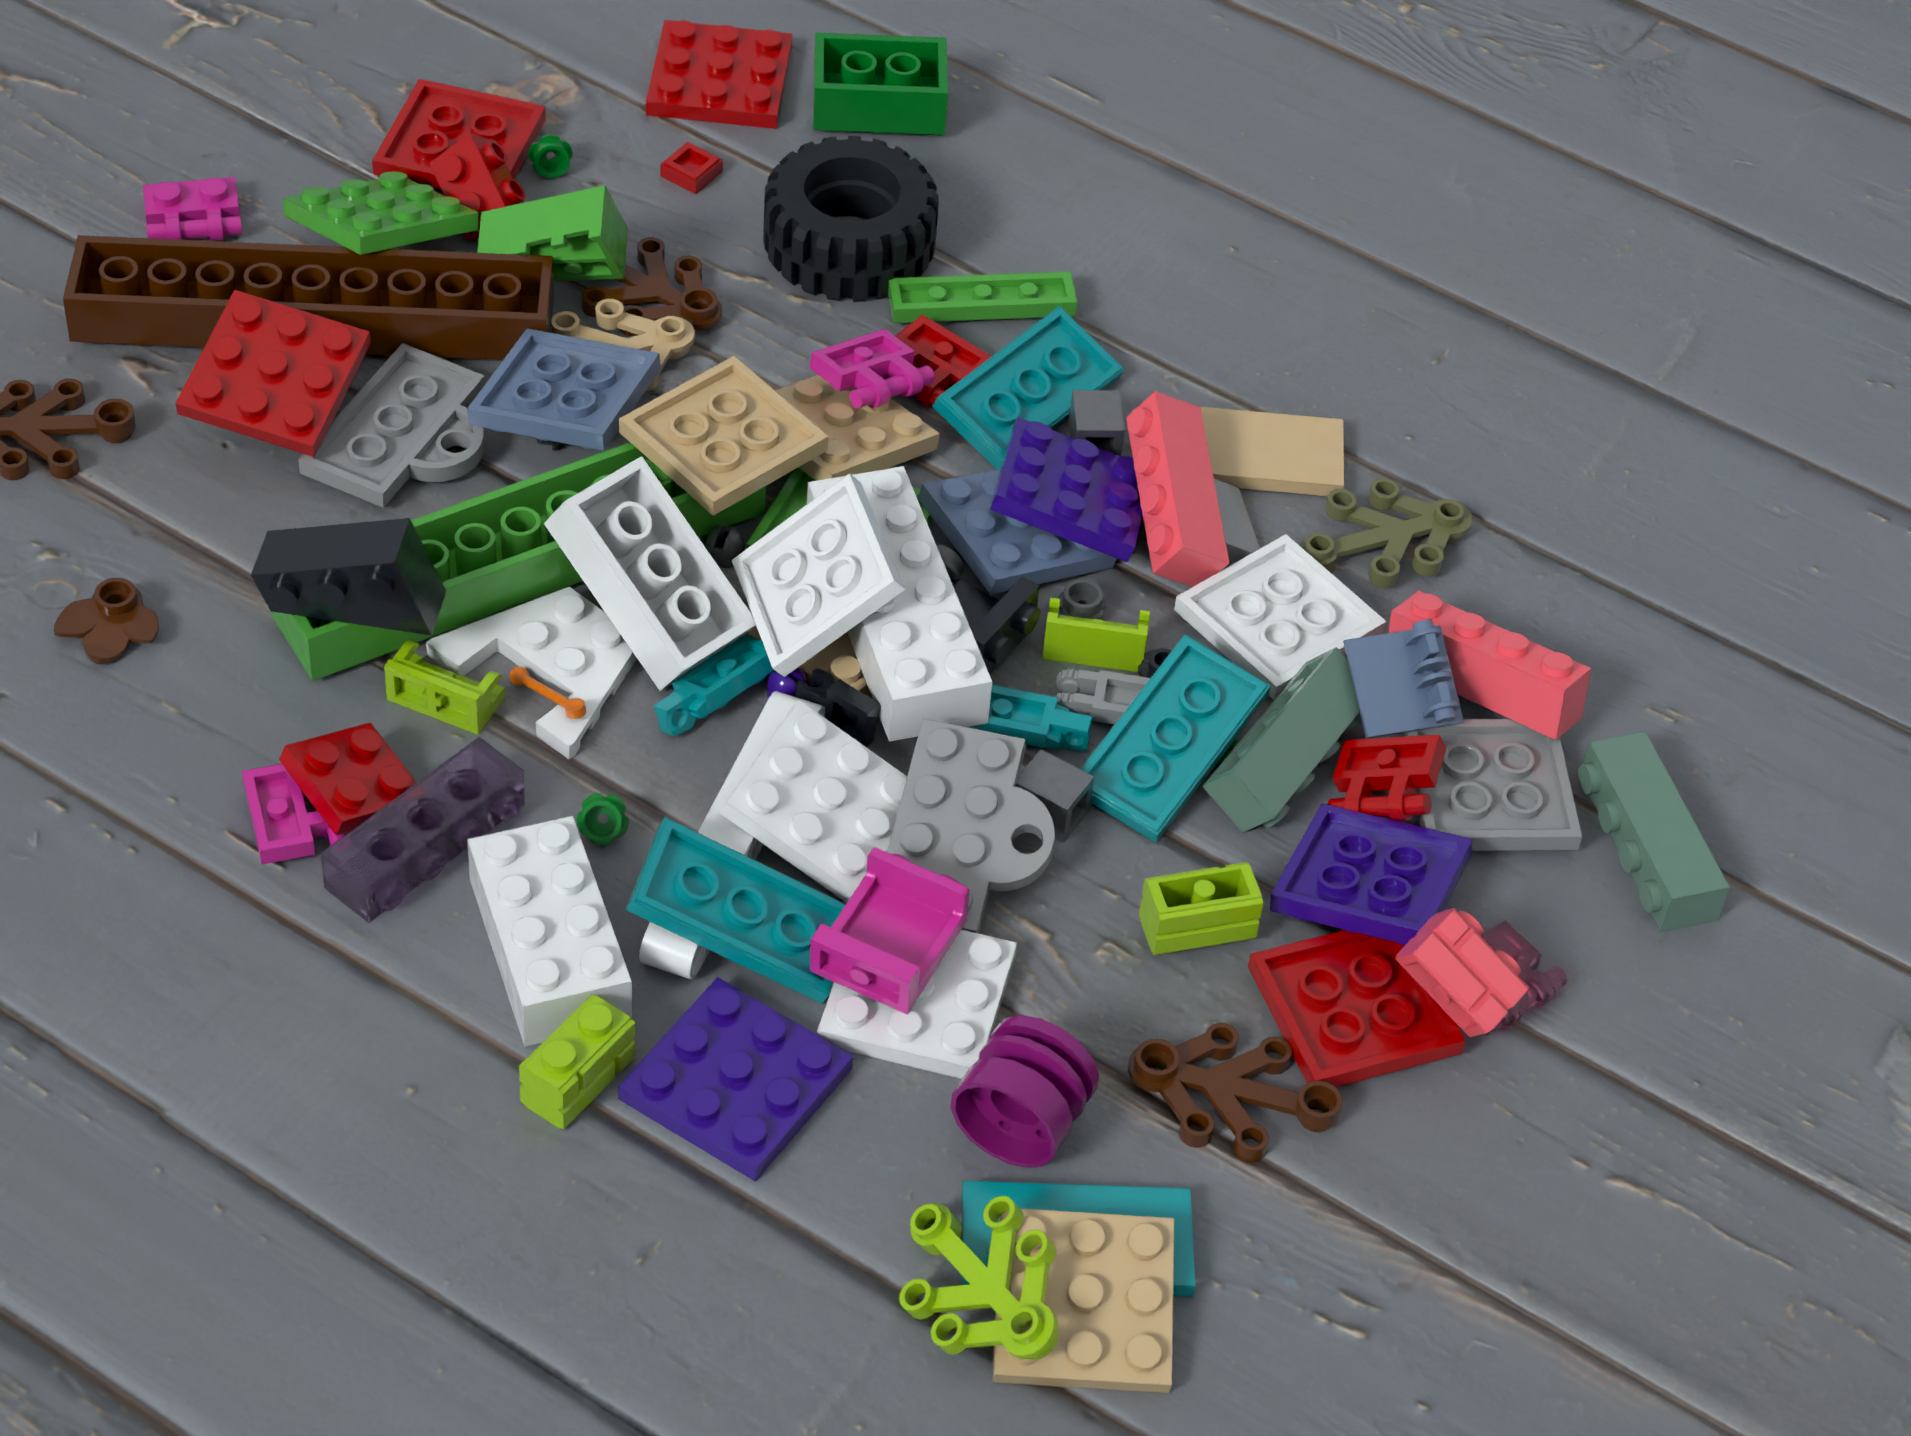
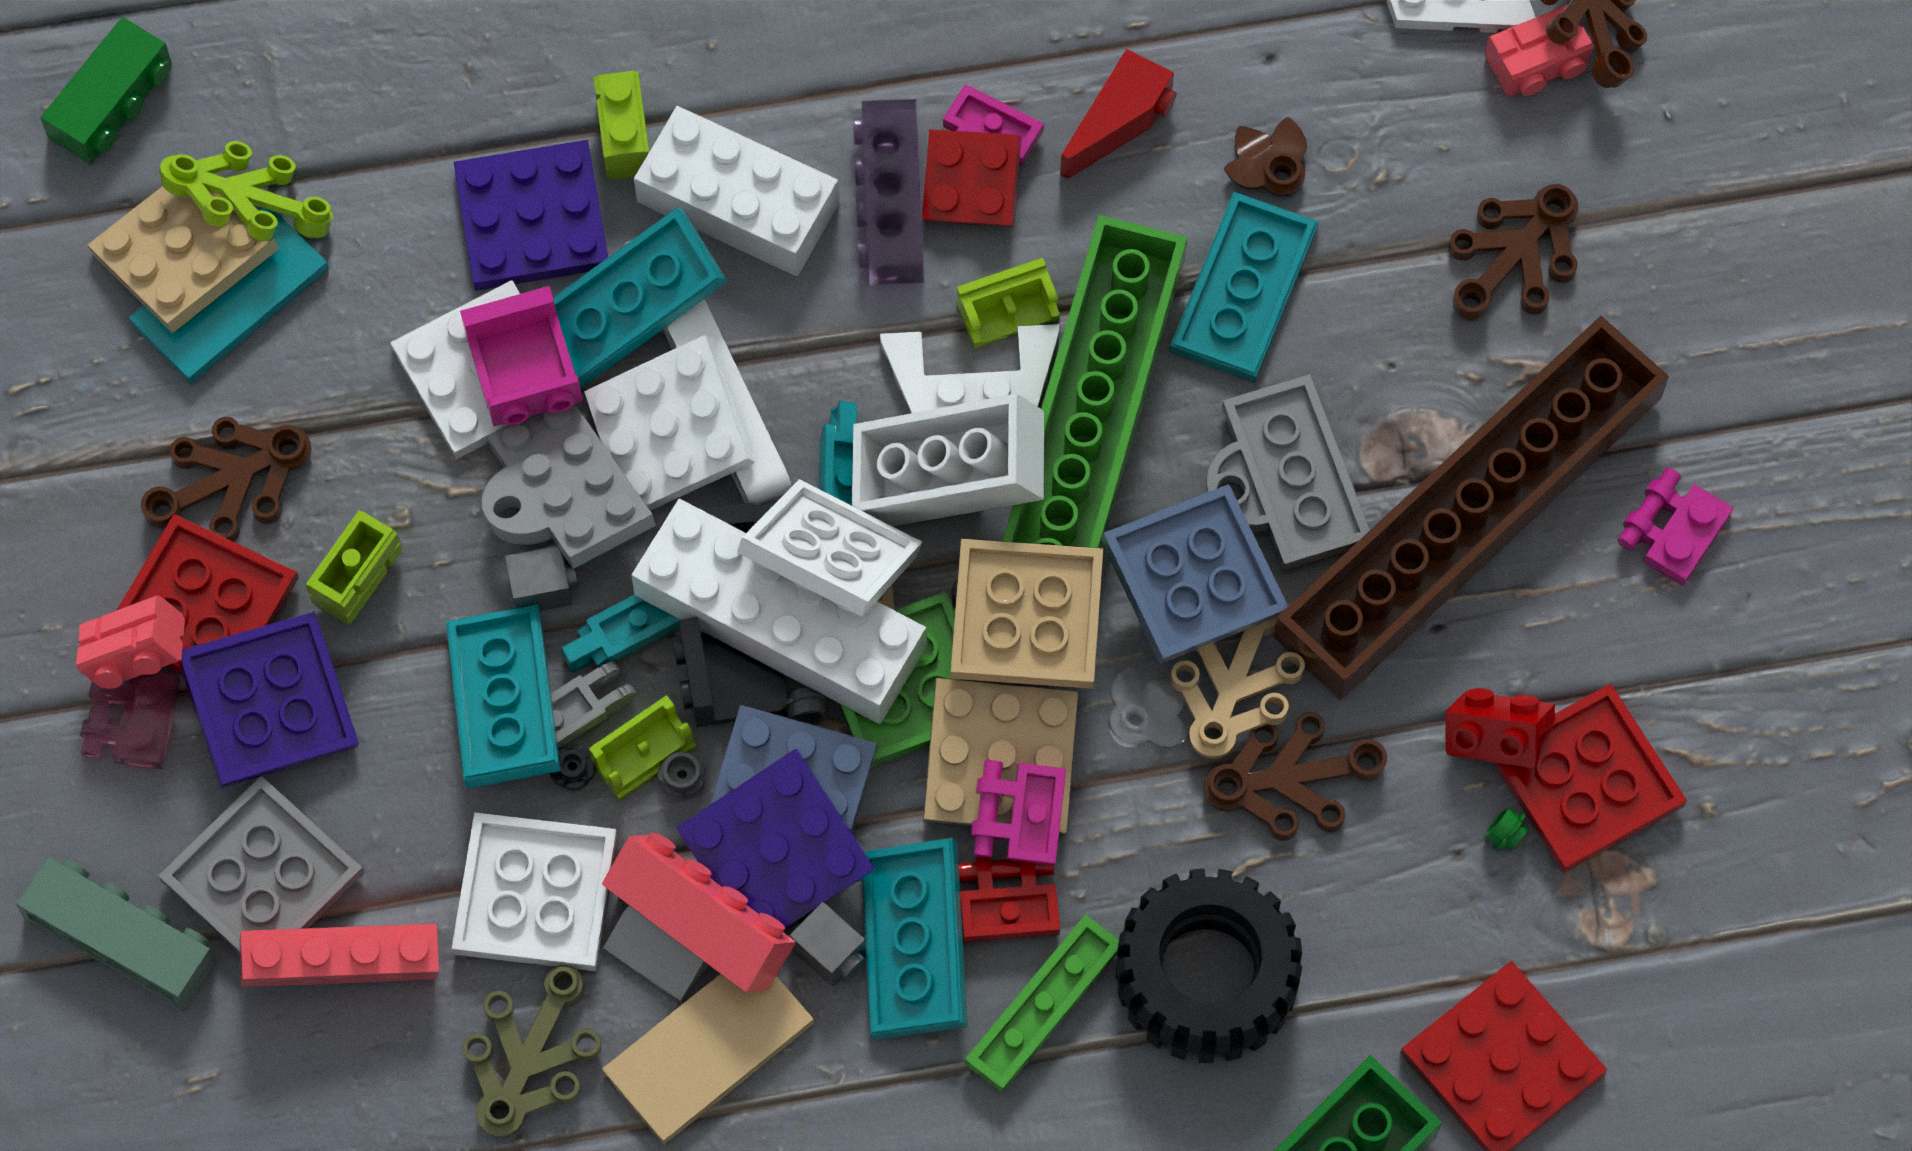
camera: 140 degrees right, 20 degrees up
red plate [175,290,371,457] -> none
black wedge [251,518,446,636] -> none
bright green plate [283,172,478,255] -> none
bright green wedge [477,185,628,281] -> none
orange hinge [509,666,587,719] -> none
green plate [577,793,629,845] -> none
red tile [660,142,723,194] -> none
magenta wheel [950,1015,1099,1168] -> none
sand green brick [1202,647,1362,833] -> none
red plate [1327,734,1447,821] -> none
sand blue hinge [1343,619,1464,739] -> none
none -> red slope [1060,49,1177,179]
none -> teal tile [1169,192,1319,383]

